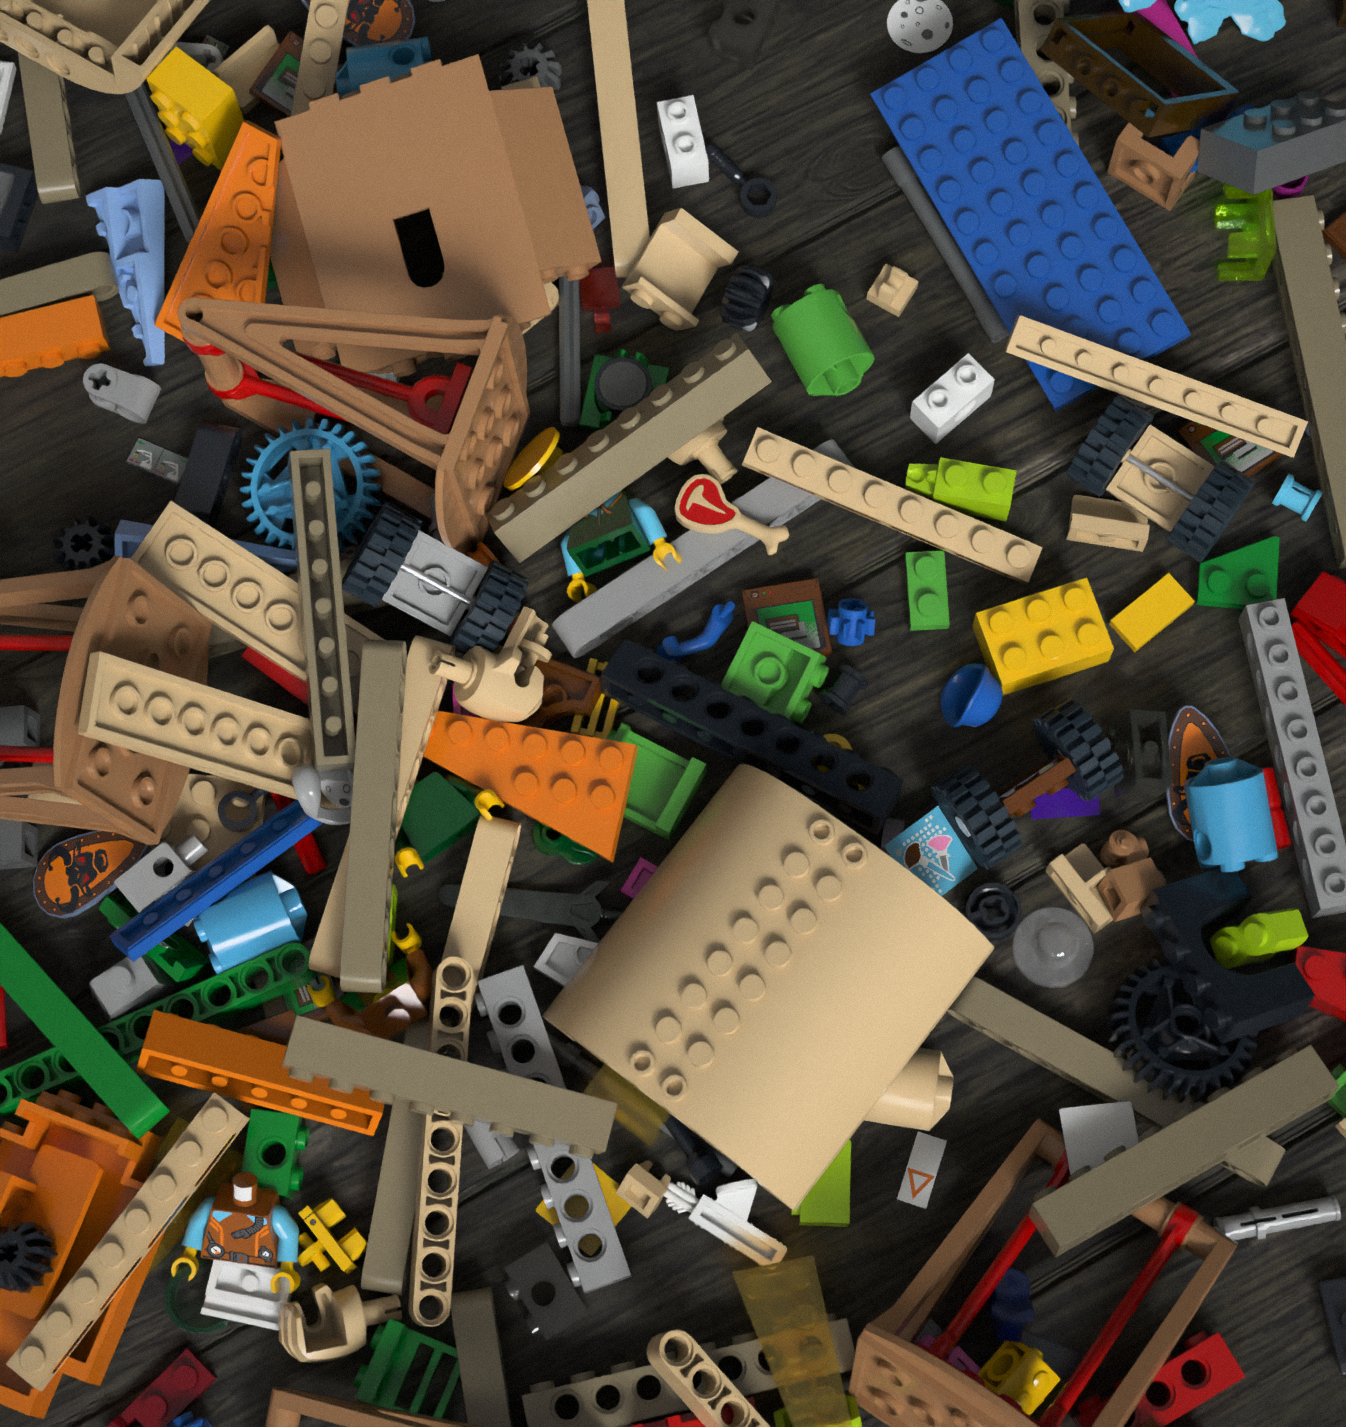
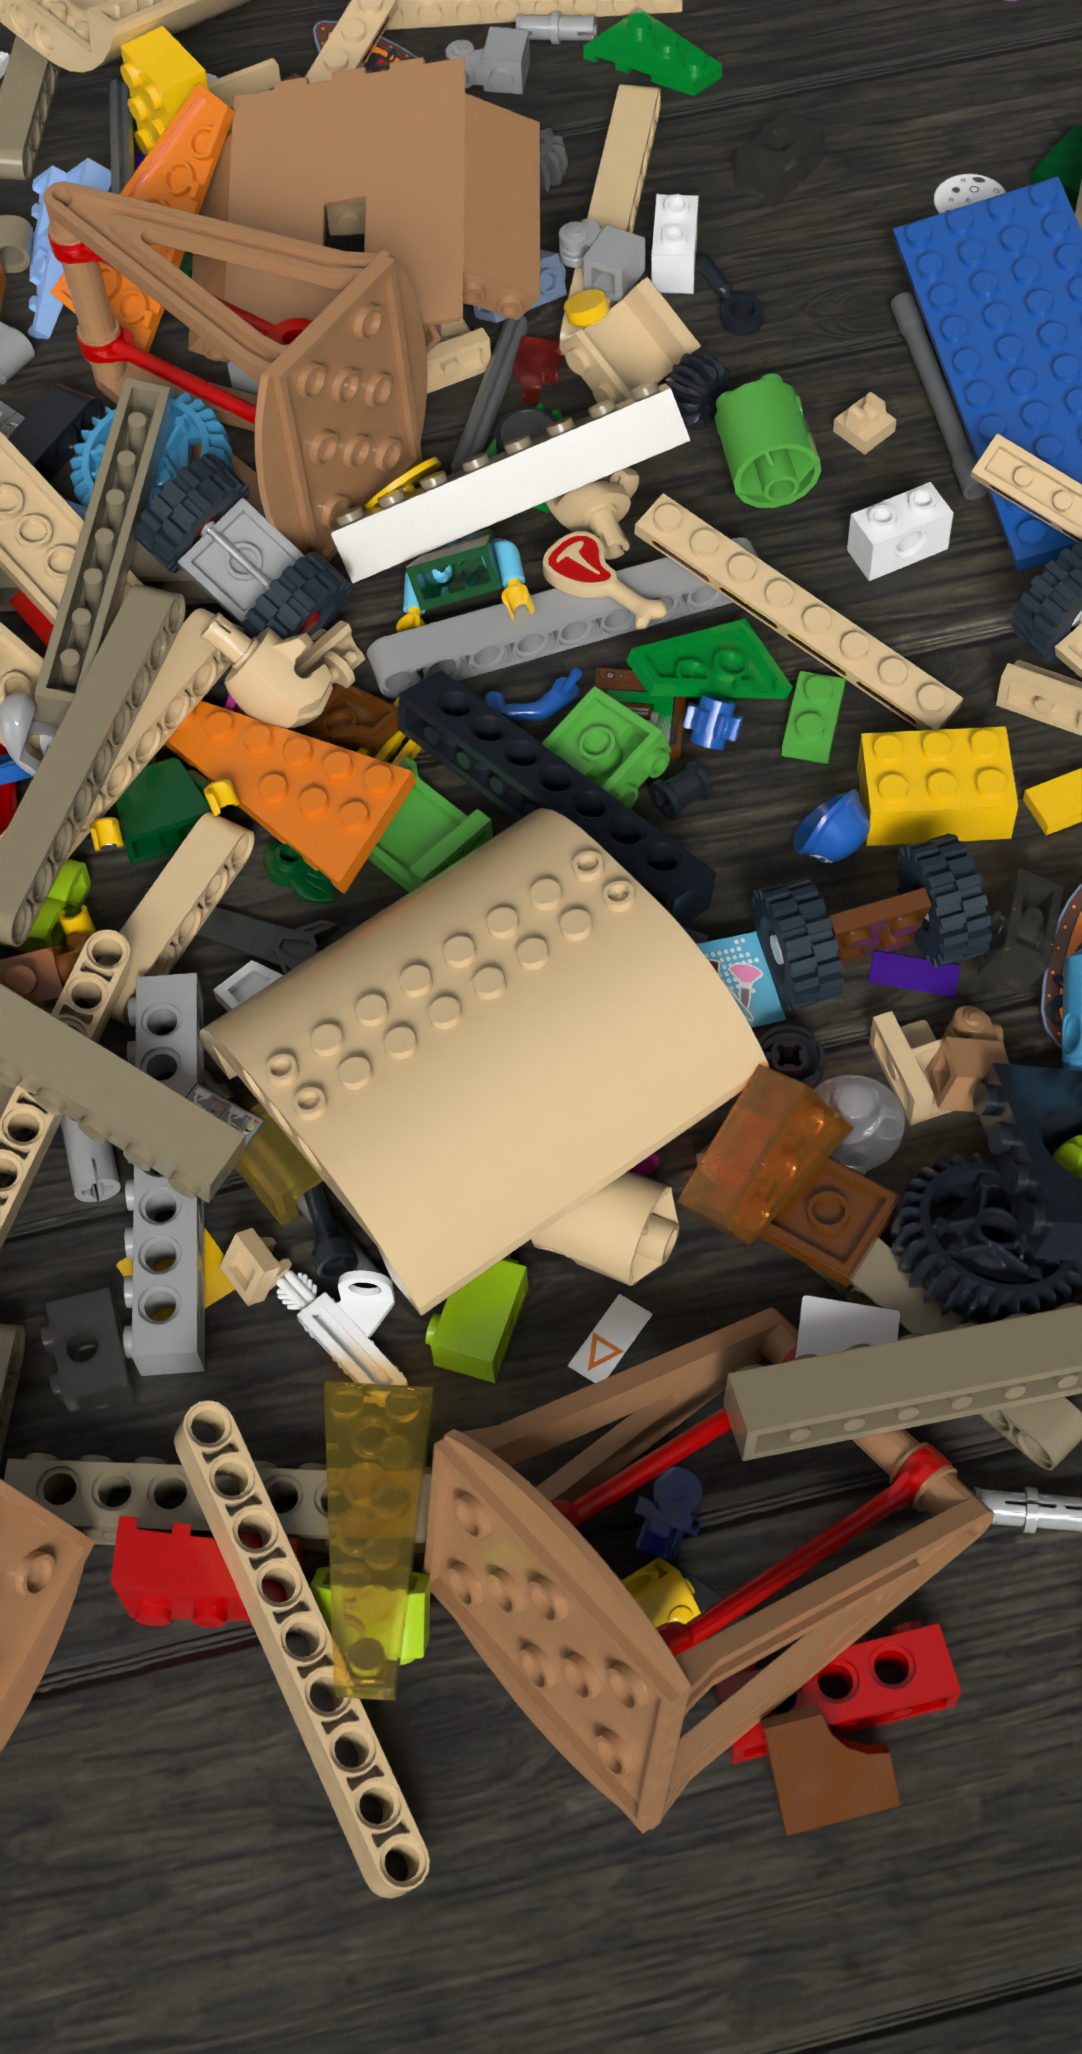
camera: 15 degrees right, 15 degrees down
lime hinge [905,457,1017,521] -> none
none -> light grey sticker [185,1082,266,1150]
none -> light grey brick [559,219,645,302]
none -> yellow tile [564,289,609,327]
none -> green wing [626,619,793,699]
none -> clear orange wedge [677,1064,854,1245]
none -> reddish brown tile [754,1146,902,1287]

